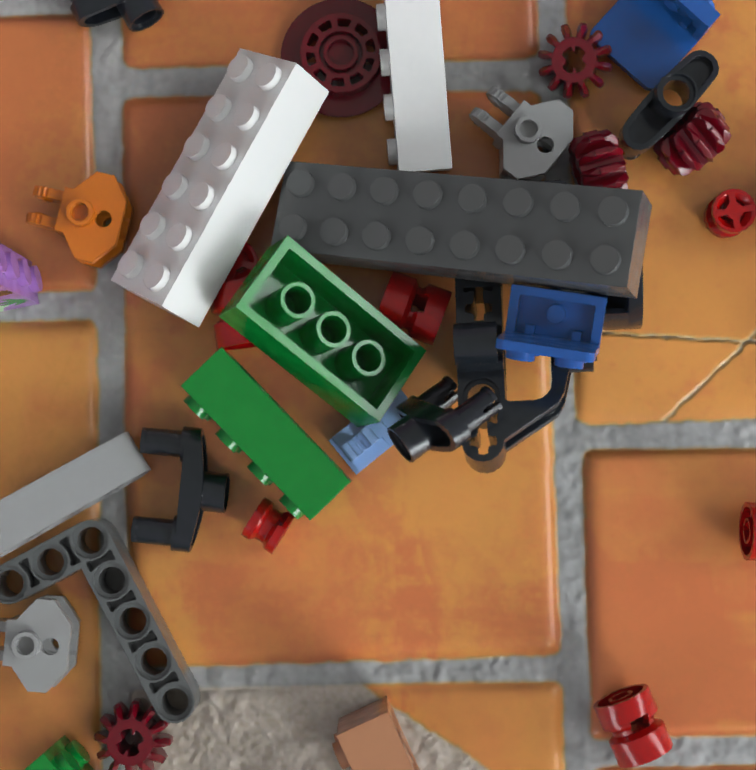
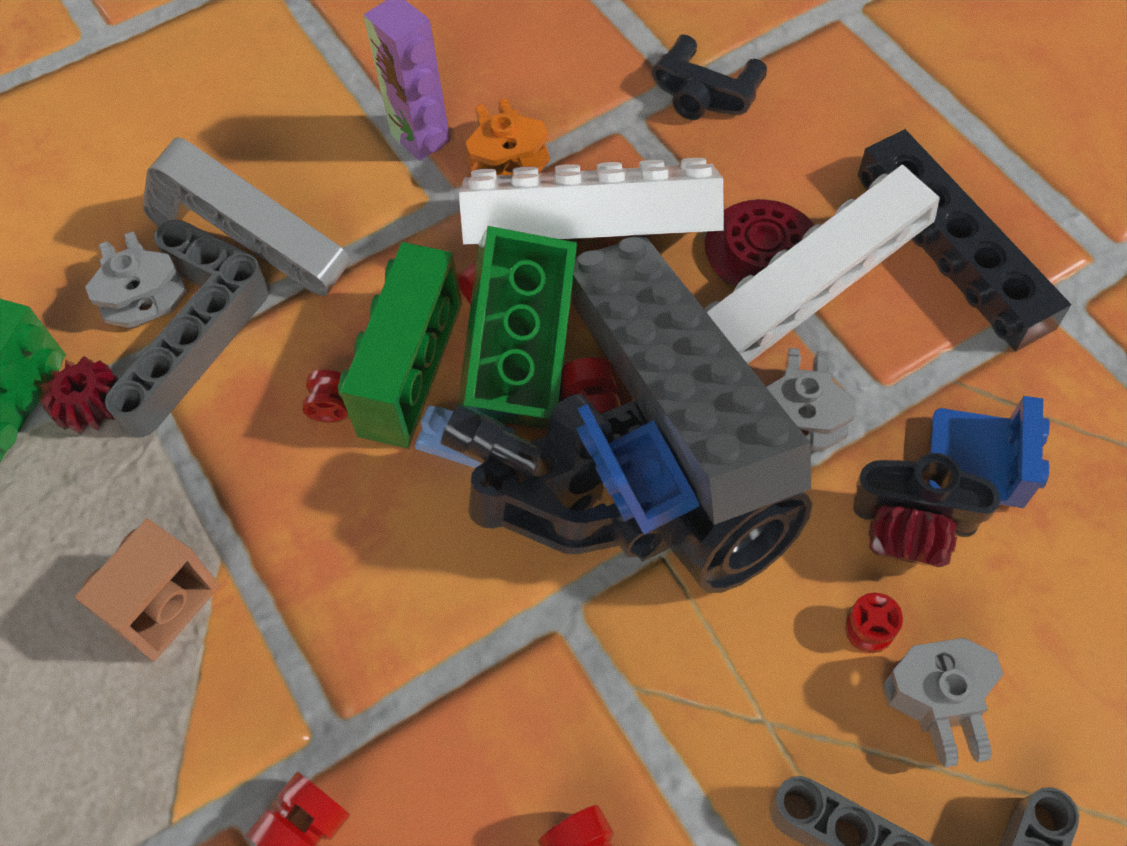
camera: 65 degrees right, 25 degrees down
black connector [131,426,230,553] -> none
dark red gear [538,23,613,99] -> none
dark red gear [568,129,629,189] -> none

